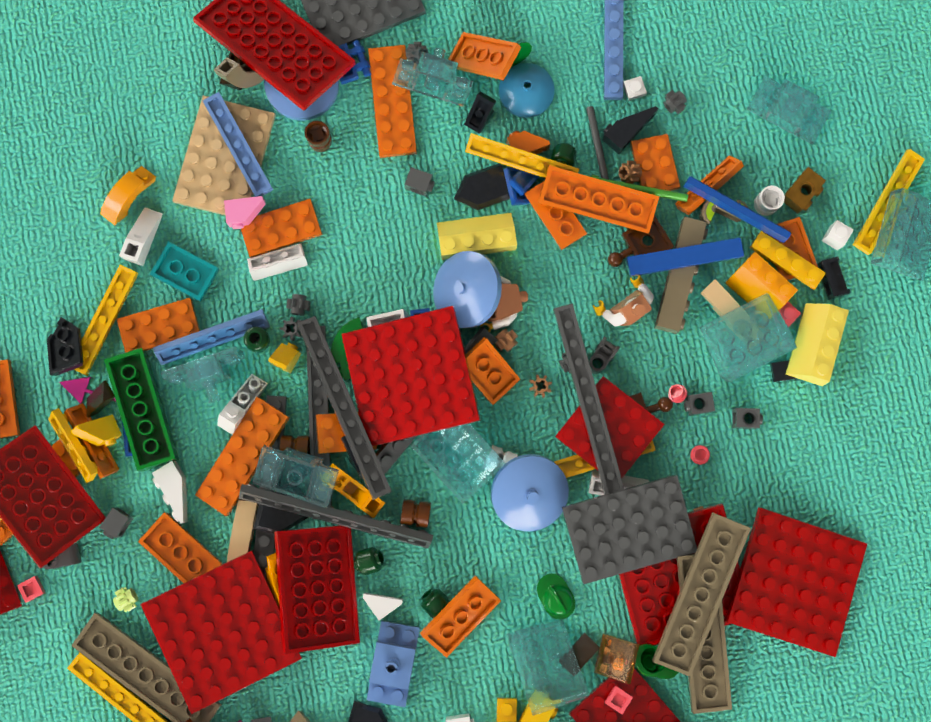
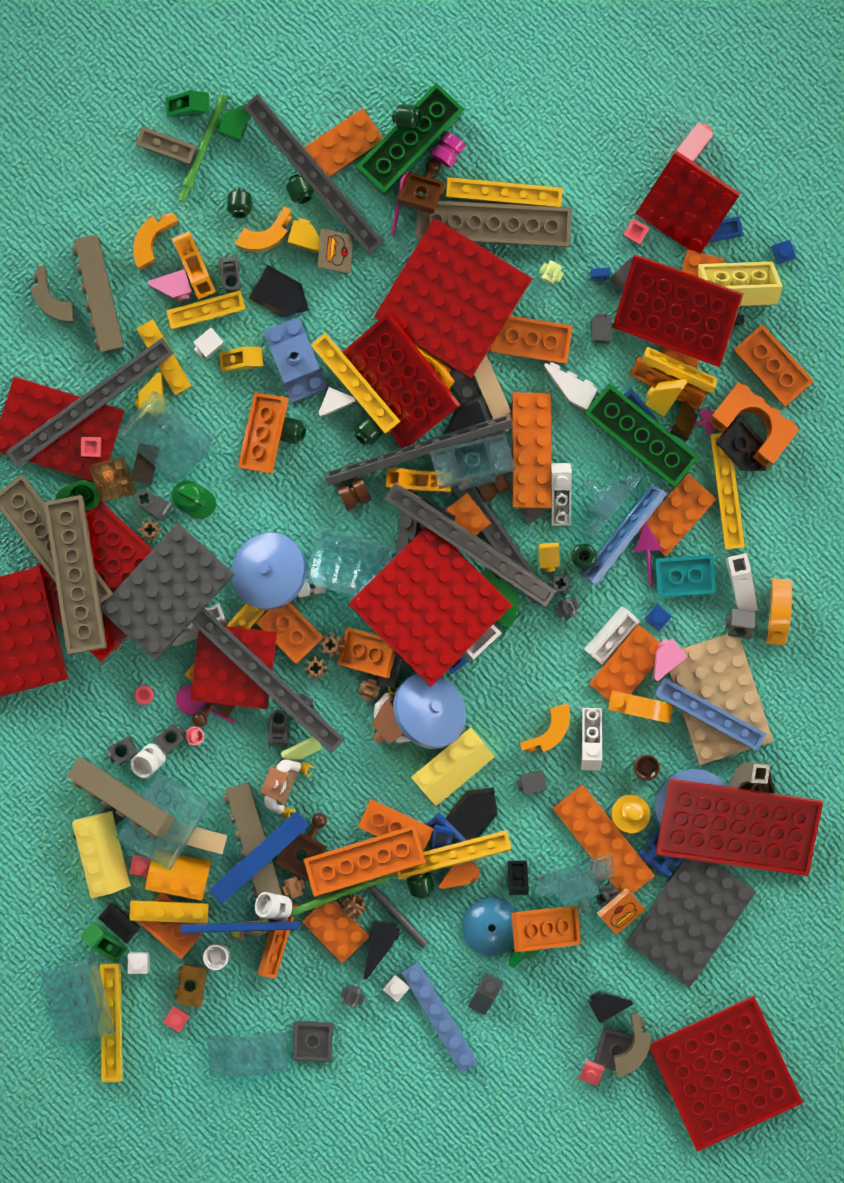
camera: 145 degrees right, 5 degrees up
none -> dark tan brick [67,757,175,838]
none -> green slope [81,921,128,963]
none -> white wheel [130,743,166,778]
none -> dark grey piece [135,490,174,522]
none -> medium nougat gear [138,518,163,542]
none -> coral plate [163,1005,190,1033]
none -> dark pink piece [176,685,236,724]
none -> yellow slope [219,347,264,372]
none -> white wheel [255,892,292,921]
none -> orange plate [256,603,324,664]
none -> medium nougat gear [280,876,306,899]
none -> yellowish green slope [281,737,322,762]
none -> dark grey tile [292,1020,333,1062]
none -> yellow plate [311,333,400,434]
none -> medium nougat gear [320,633,346,657]
none -> dark grey slope [468,971,503,1015]
none -> light orange arch [519,703,570,753]
none -> white slope [581,708,602,771]
none -> blue plate [590,268,611,282]
none -> orange tile [597,888,645,935]
none -> light orange arch [608,691,674,723]
none -> yellow plate [611,795,650,834]
none -> dark pink piece [634,523,663,587]
none -> blue plate [644,604,672,632]
none -> orange arch [707,382,800,469]
none -> brick [725,609,756,639]

